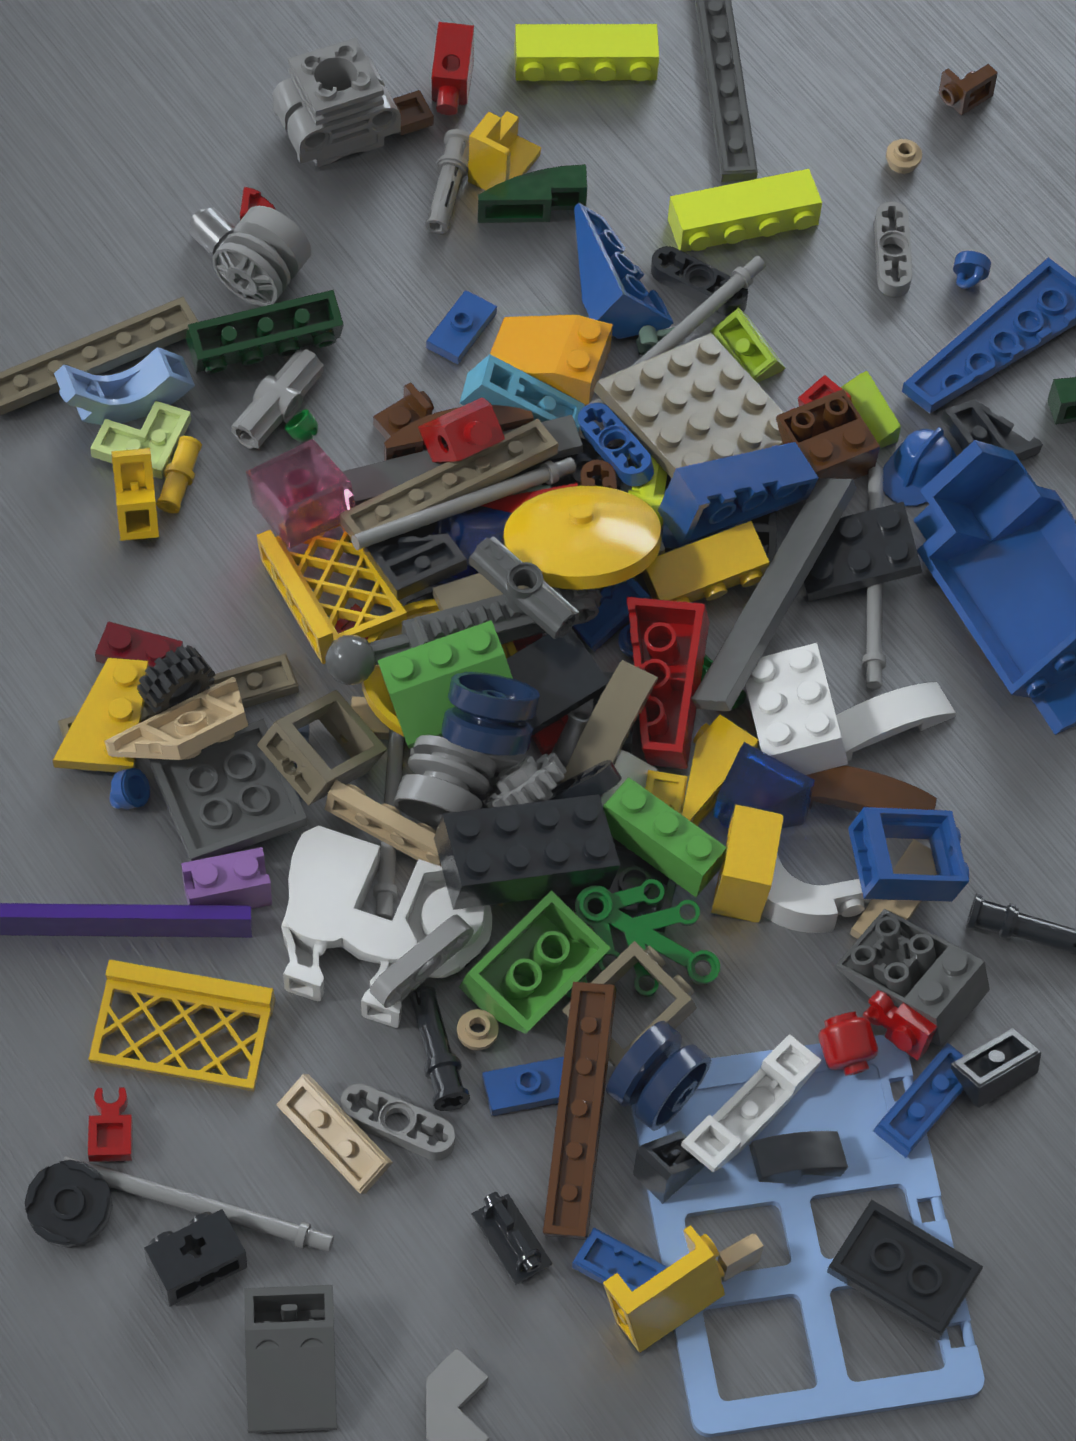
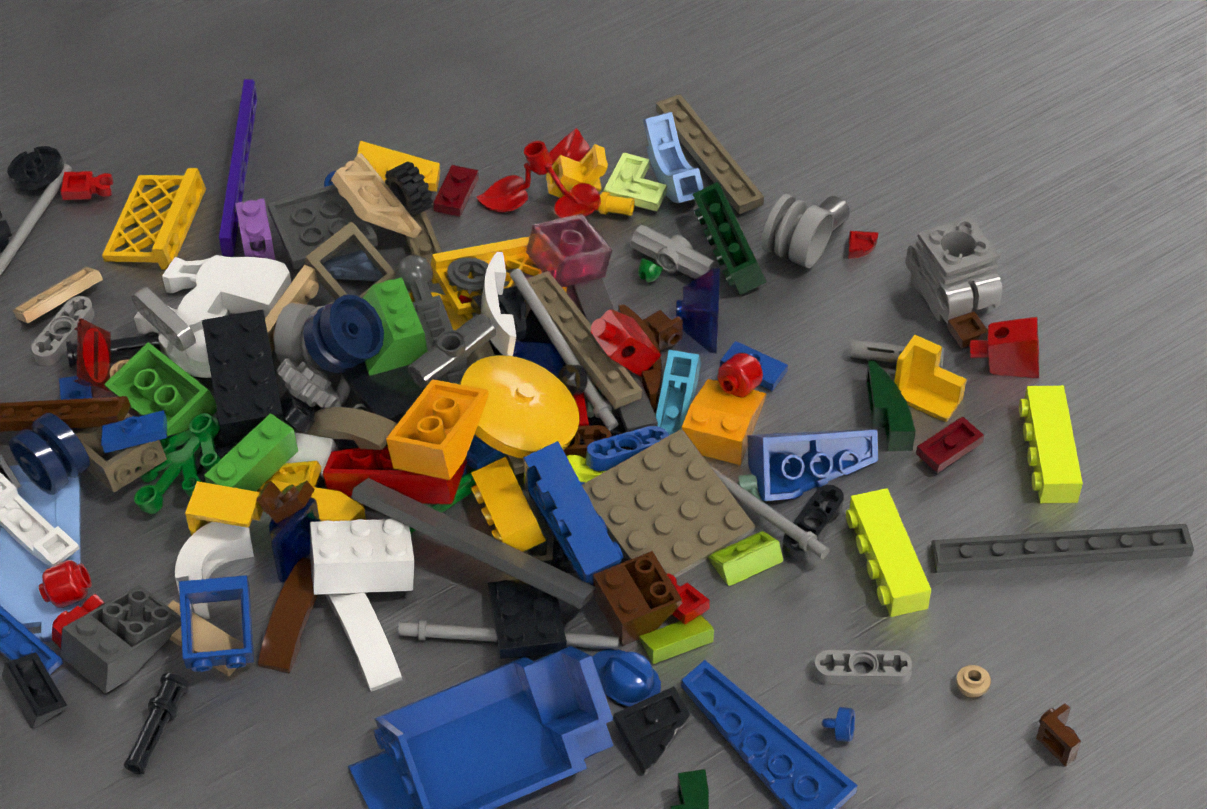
camera: 95 degrees right, 10 degrees down
none -> piece [74,318,111,392]
none -> blue plate [101,410,167,453]
none -> reddish brown bracket [257,480,315,523]
none -> light orange slope [386,379,489,480]
none -> dark grey gear [447,257,489,295]
none -> red plant [476,128,601,221]
none -> white slope [481,252,516,356]
none -> black tile [558,365,588,396]
none -> clear blue slope [676,268,720,353]
none -> red head [717,353,763,397]
none -> dark red plate [916,416,984,473]

